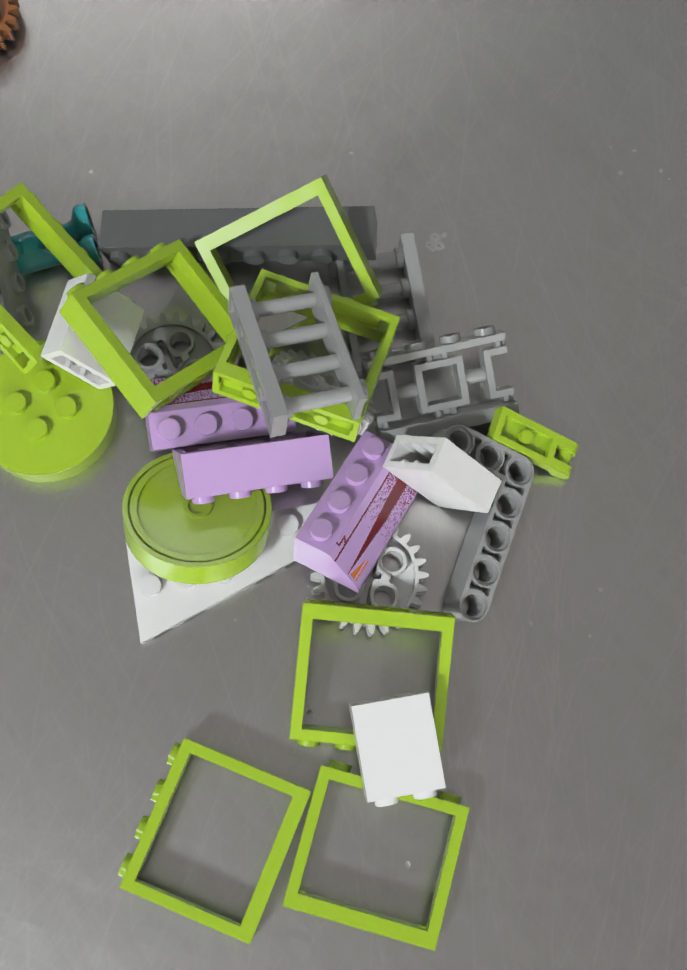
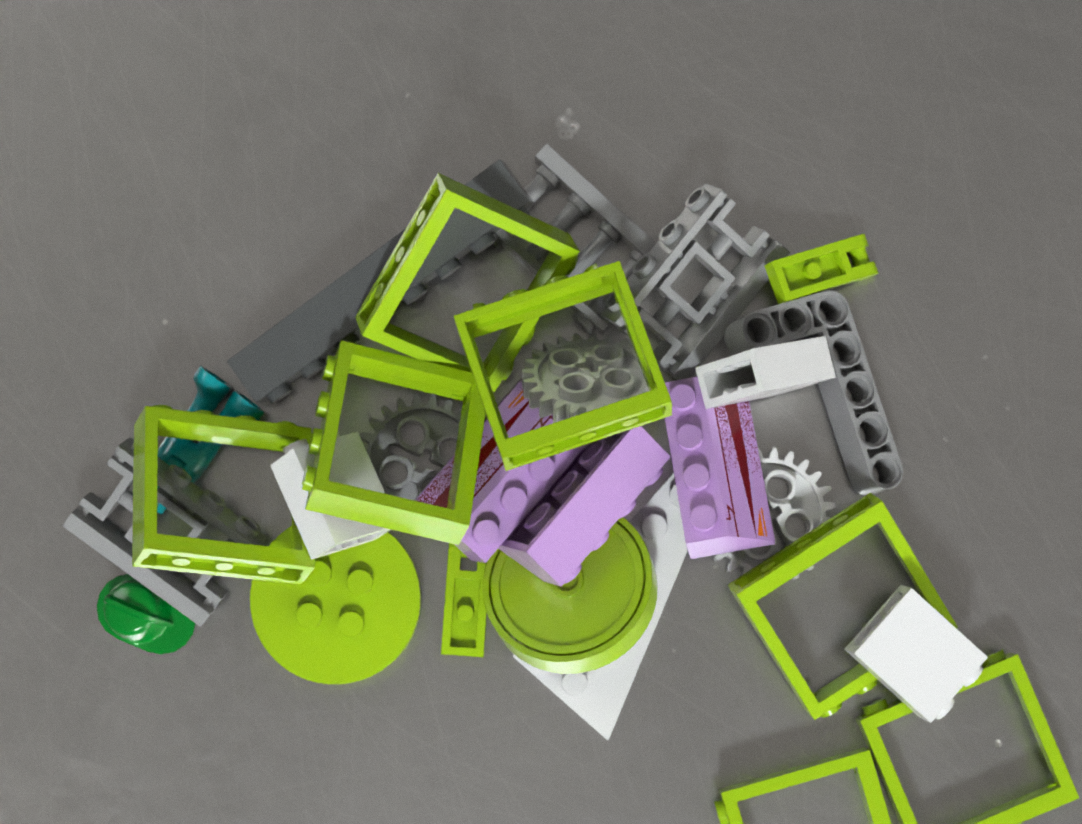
camera: 30 degrees left, 10 degrees up
light grey fence [228,272,368,438] -> none
none -> lime plate [441,543,487,657]

